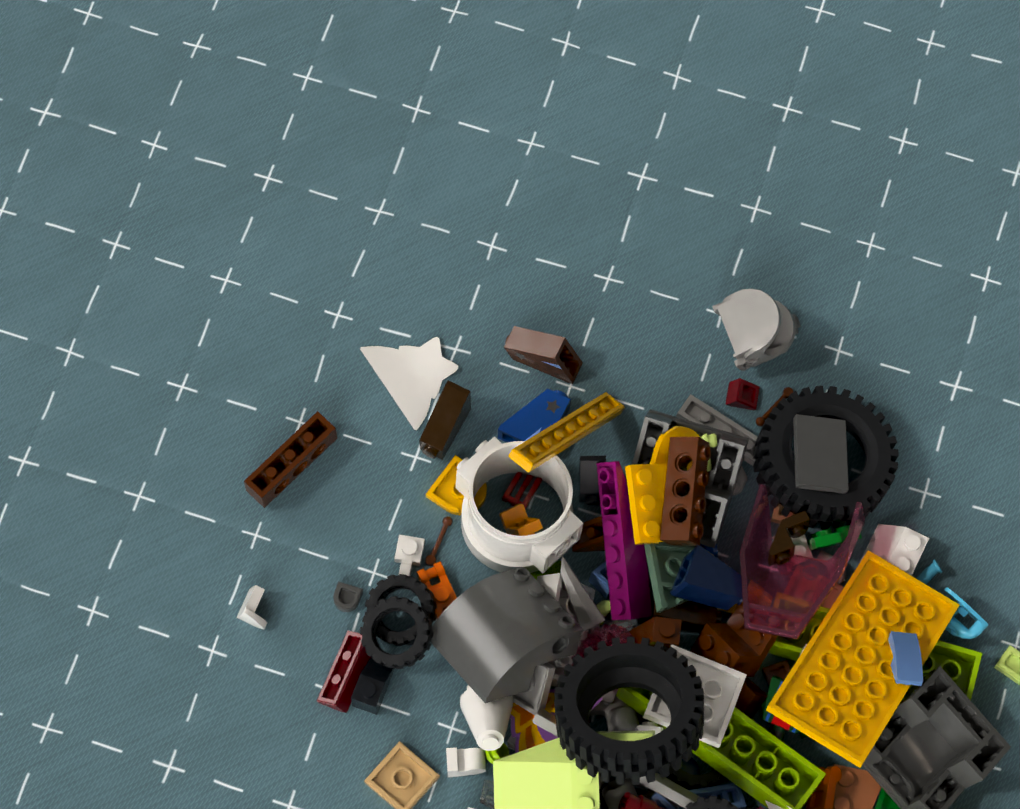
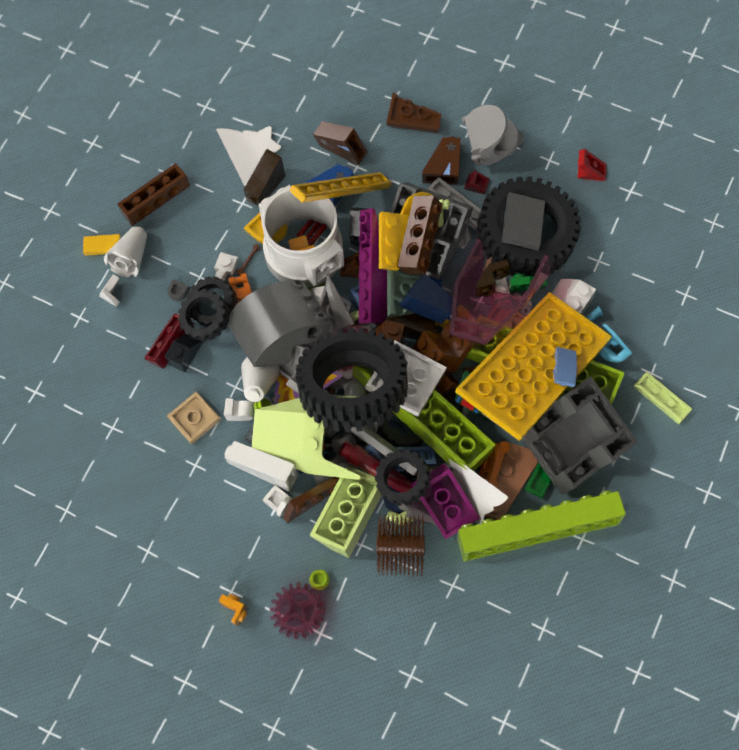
camera: 15 degrees right, 0 degrees up
none -> yellow tile [83,234,121,256]
none -> white cone [104,227,147,278]
none -> reddish brown wing [386,93,442,133]
none -> reddish brown slope [422,137,461,185]
none -> red slope [578,149,607,181]

